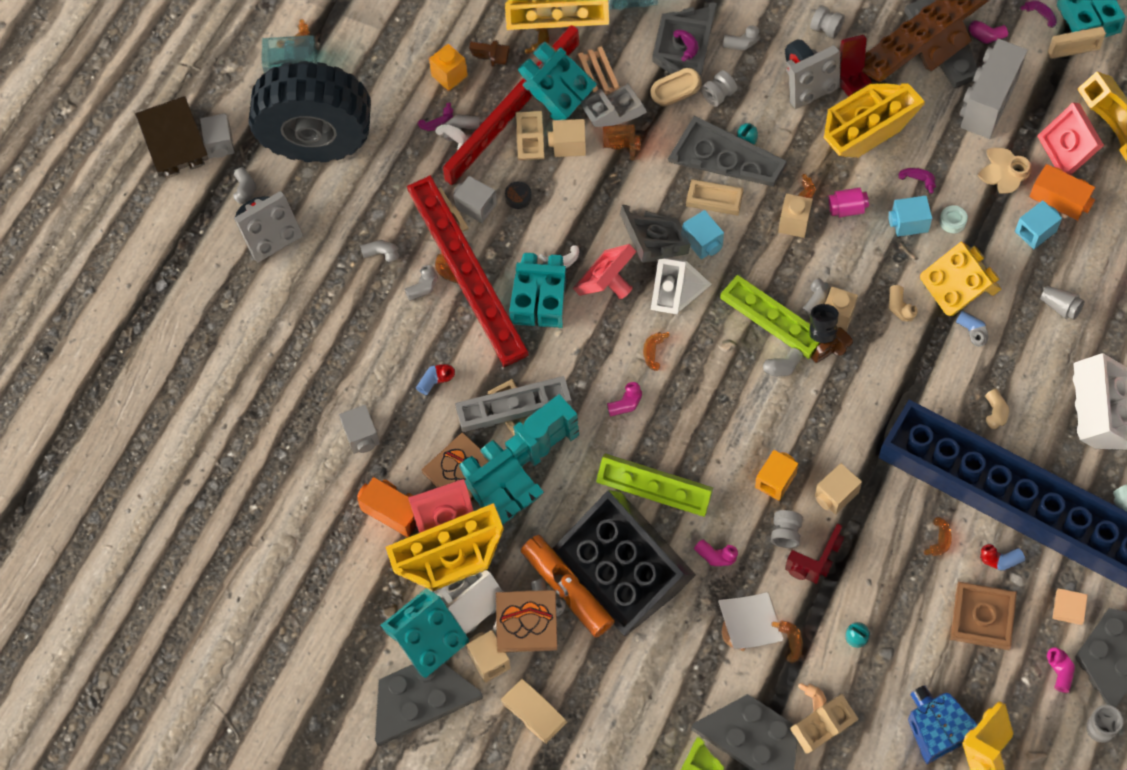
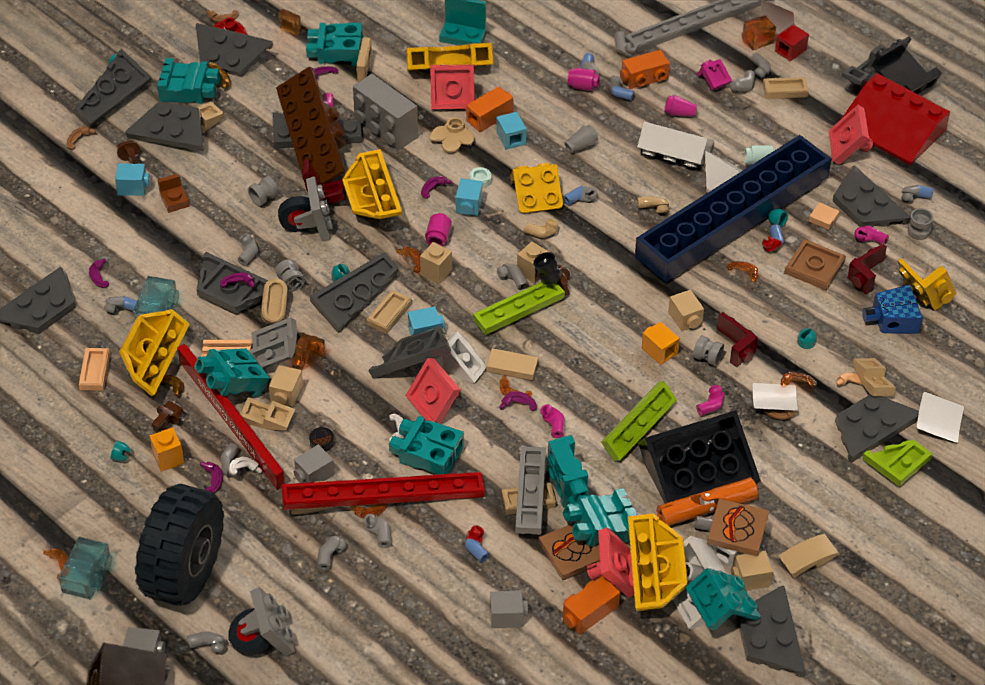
camera: 75 degrees left, 15 degrees down
light grey arm [763,348,803,377] -> none
none -> teal hinge [110,440,131,462]
none -> tan tile [486,348,539,380]
none -> magenta piece [499,391,537,411]
none -> white slope [705,150,743,192]
none -> teal hinge [768,209,788,228]
none -> dark red bracket [847,243,887,295]

